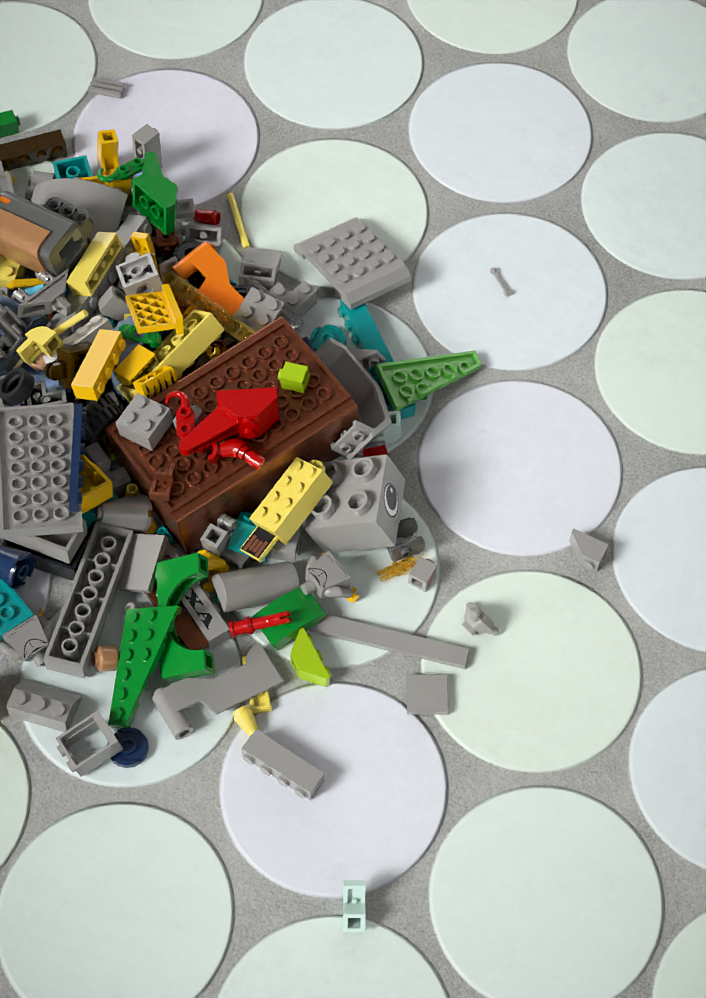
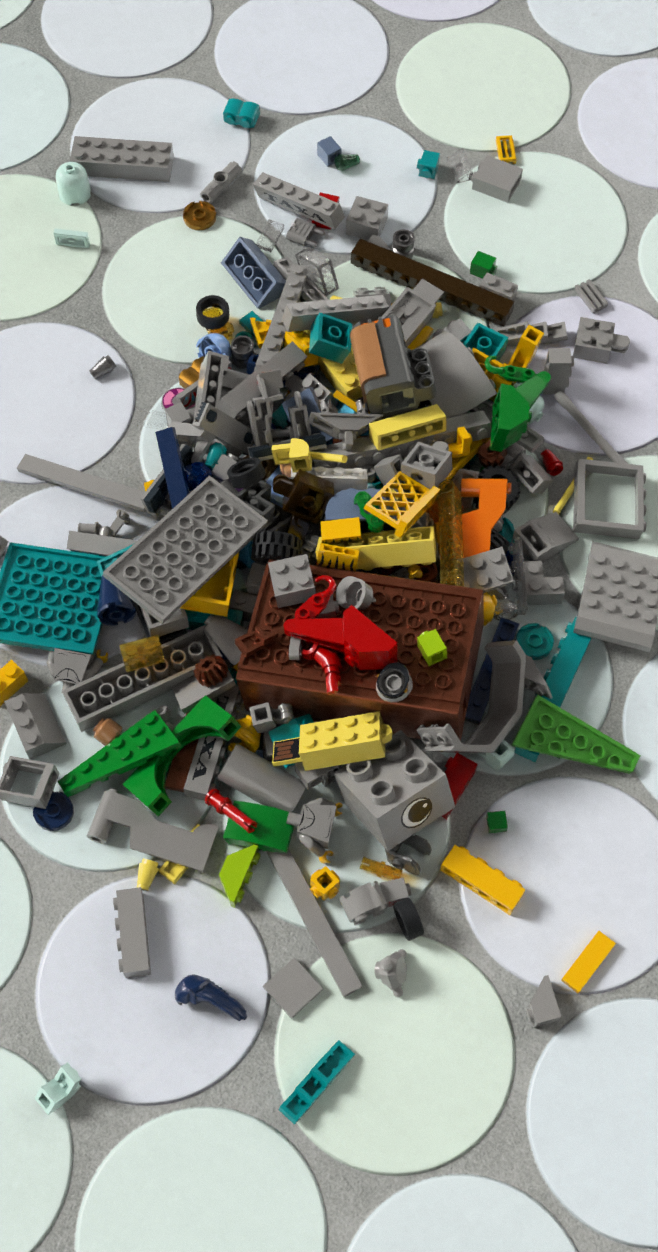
camera: 50 degrees right, 5 degrees up
dark blue plate [69,404,87,512] -> none
yellow brick [71,329,126,401] -> none
none -> clear yellow brick [119,635,165,672]
none -> dark blue hair [175,974,248,1021]
none -> copper gear [194,654,229,688]
none -> teal slope [278,1040,355,1125]
none -> light grey beam [289,637,304,660]
none -> yellow brick [310,866,340,901]
none -> light grey piece [336,576,376,610]
none -> light grey brick [339,881,388,926]
none -> light grey piece [376,662,413,703]
none -> black tyre [393,898,424,941]
none -> yellow brick [440,845,525,915]
none -> light grey brick [479,273,518,301]
none -> green piece [486,811,508,833]
none -> light grey slope [494,321,568,346]
none -> light grey piece [554,390,628,464]
none -> yellow tile [561,931,616,993]
none -> light grey brick [573,317,630,363]
none -> light grey window [573,459,646,539]

